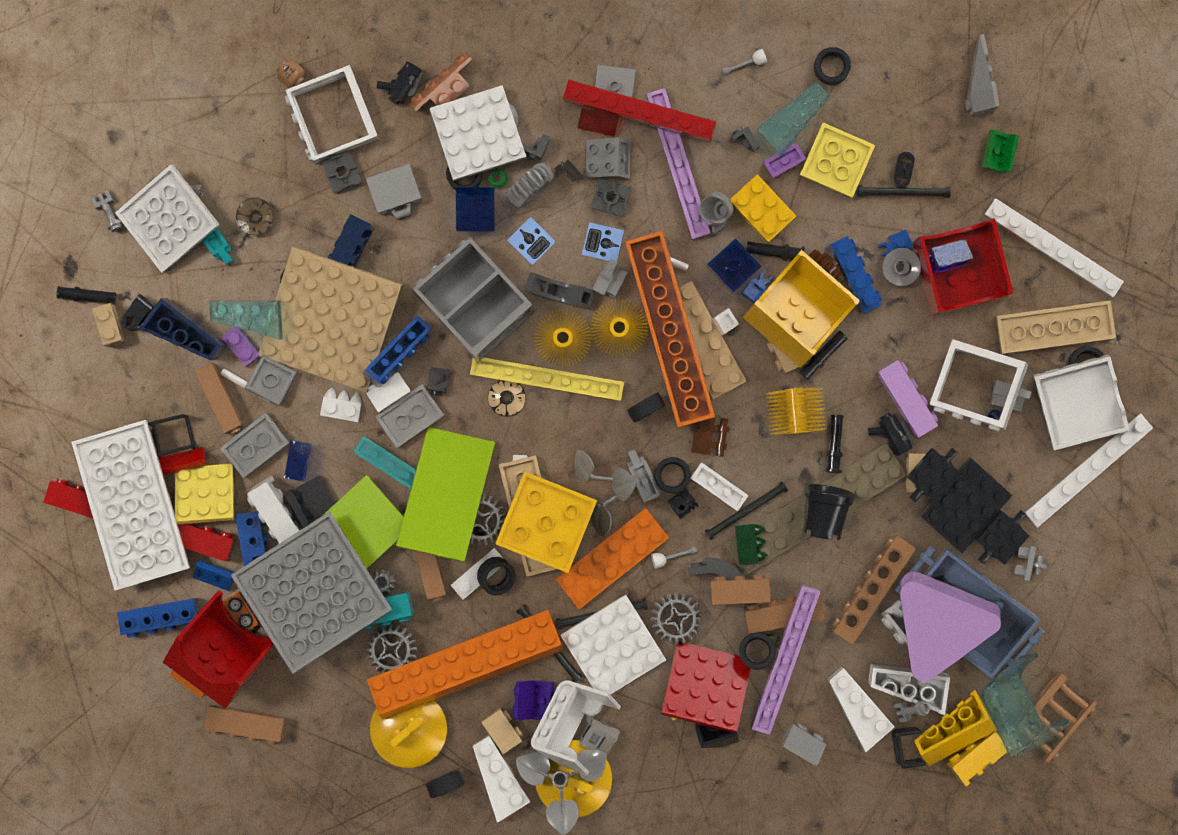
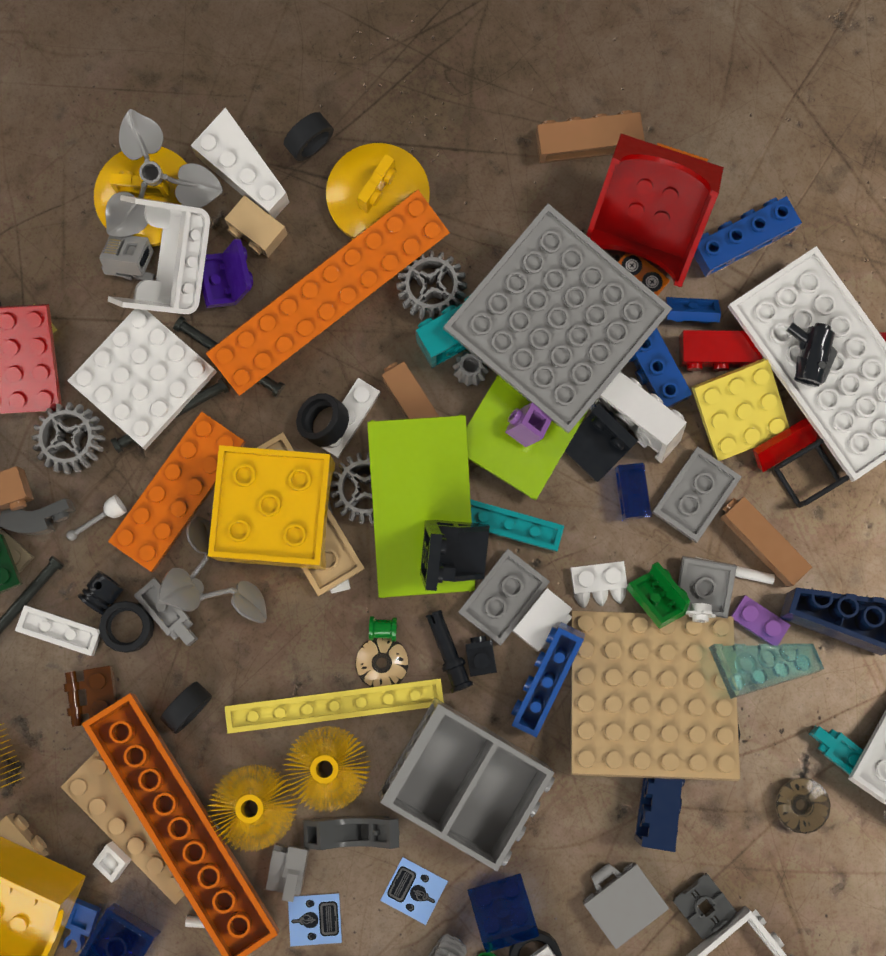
camera: 165 degrees right, 5 degrees down
none -> green bush [369,616,397,642]
none -> black bracket [420,520,490,591]
none -> black pin [426,610,474,693]
none -> medium lavender brick [505,402,552,447]
none -> green bracket [627,562,690,629]
none -> white plate [686,603,716,623]
none -> black piece [786,322,837,387]

